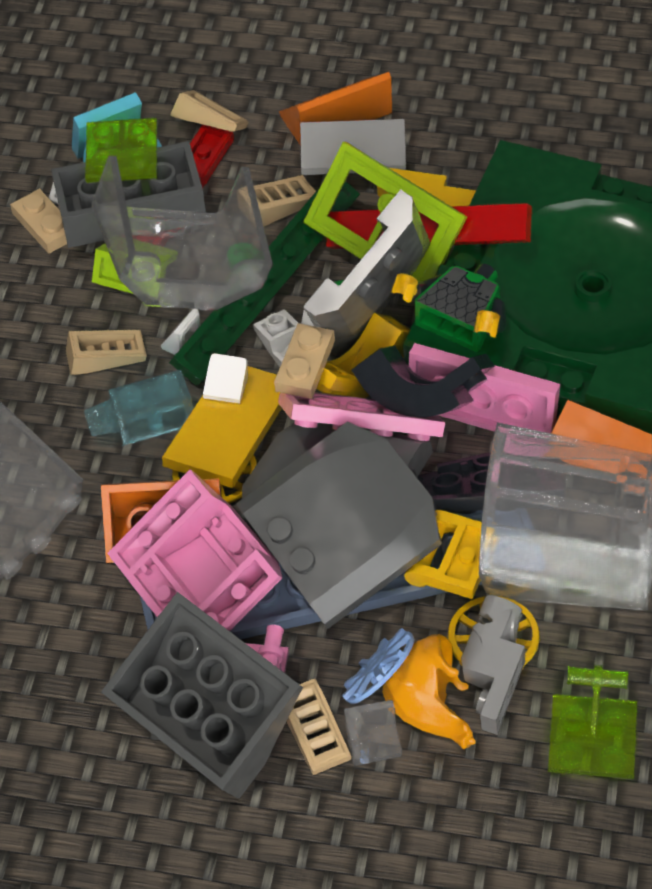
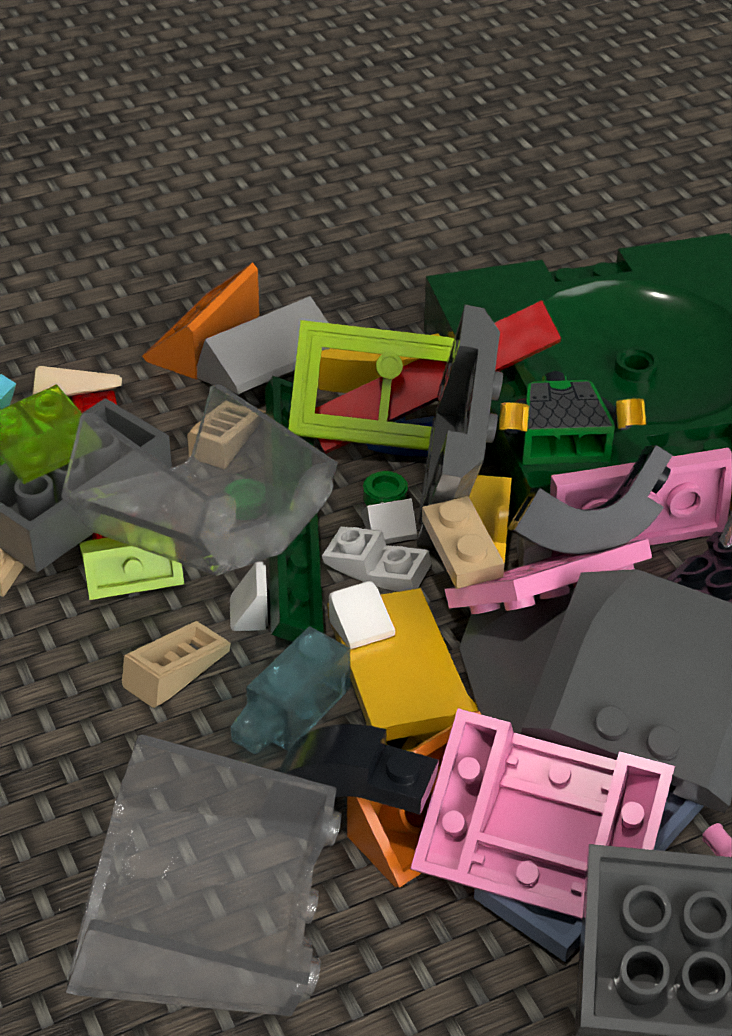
camera: 40 degrees left, 10 degrees down
none -> black arch [262,724,439,841]

